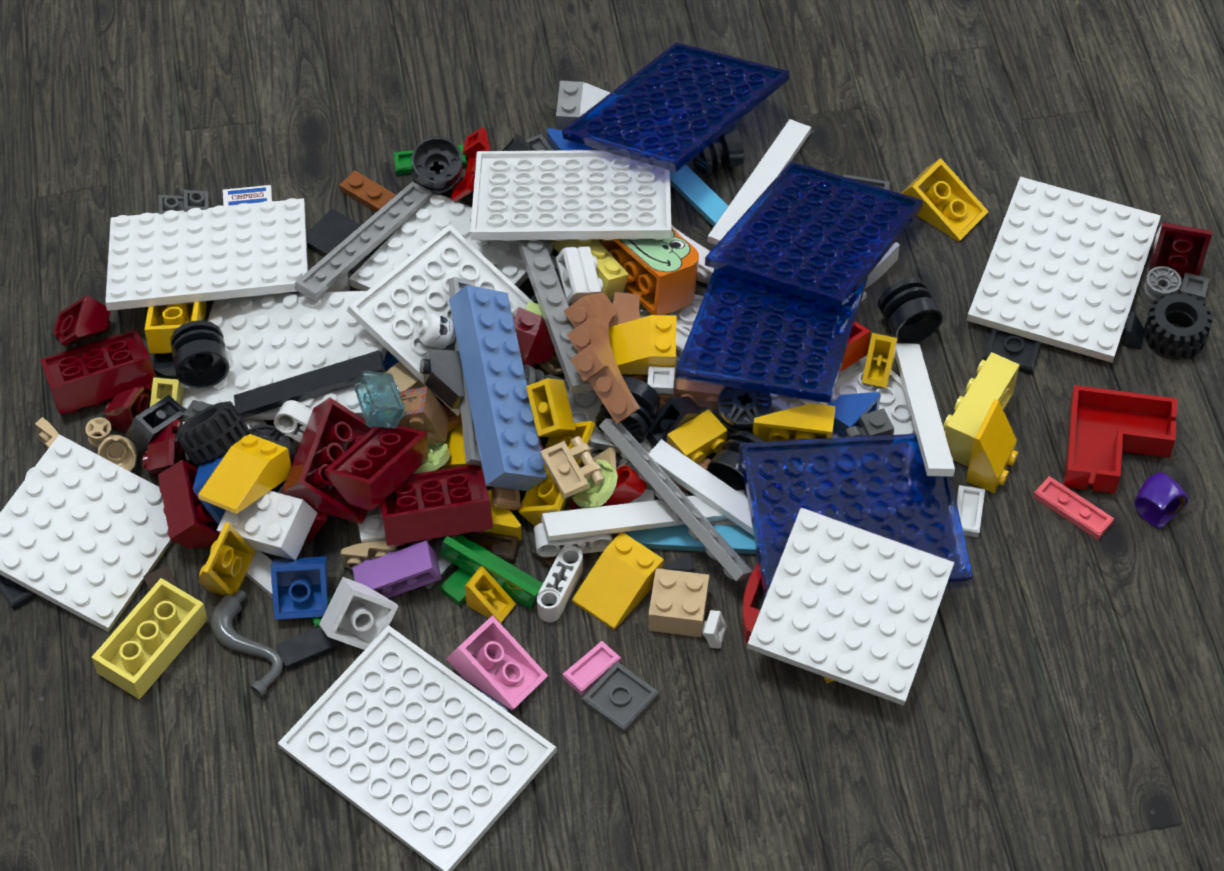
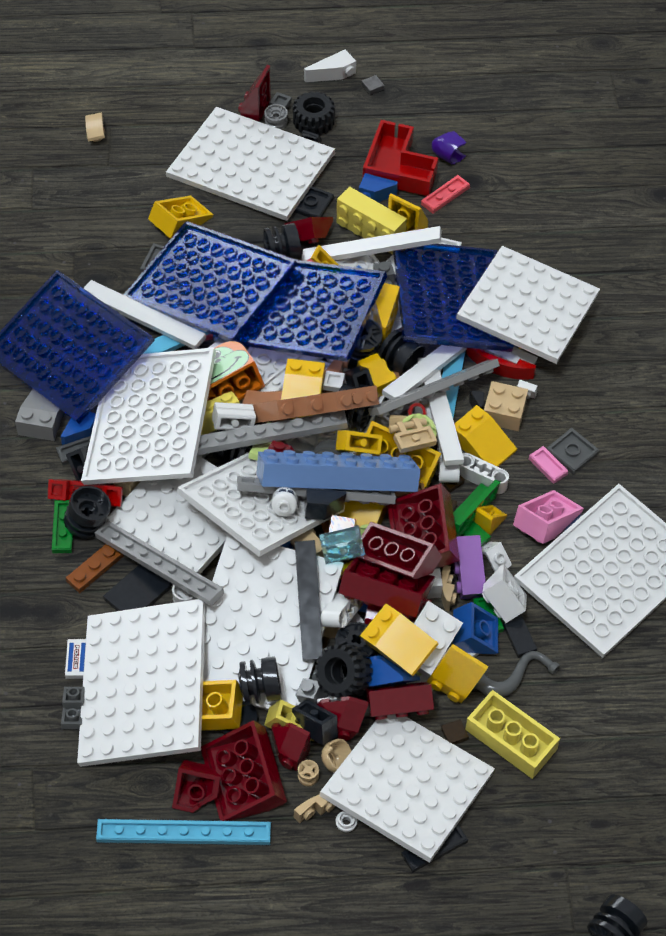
camera: 85 degrees left, 0 degrees up
none -> tan slope [85,112,105,142]
none -> medium azure tile [96,819,271,845]
none -> dark red slope [284,217,333,244]
none -> blue slope [358,173,398,202]
none -> white bracket [482,542,512,572]

